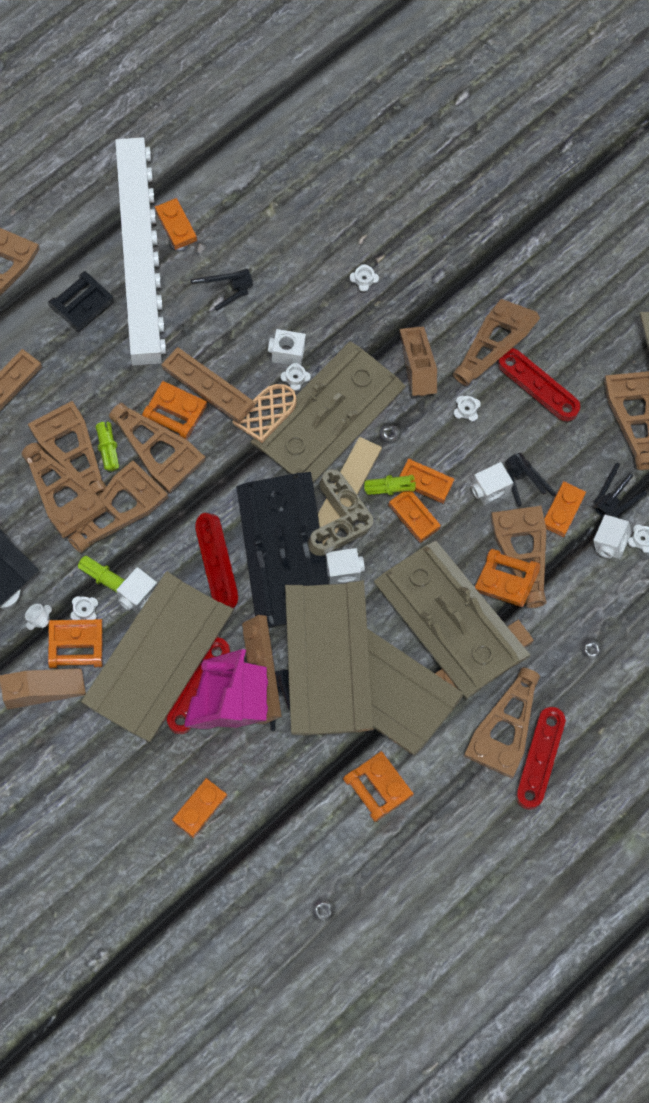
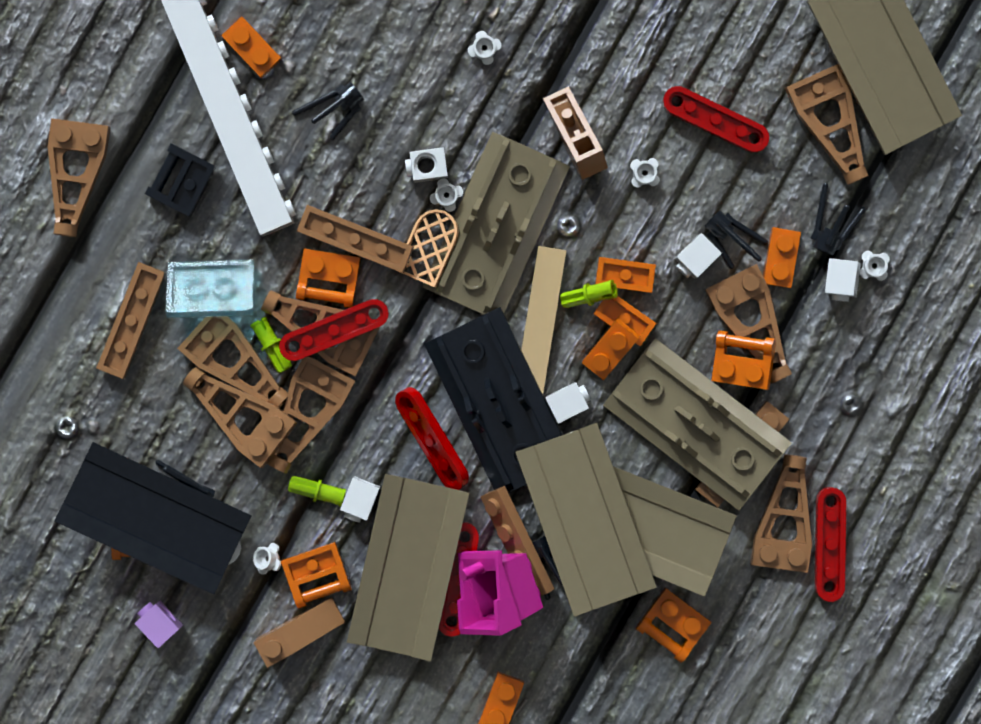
camera: 10 degrees left, 20 degrees up
white plate [70,596,98,620] -> none
dark tan beam [308,469,374,556] -> none
medium nougat plate [453,299,540,386] -> none
none -> clear light blue plate [165,260,255,318]
none -> red plate [279,299,389,361]
none -> orange plate [582,318,640,380]

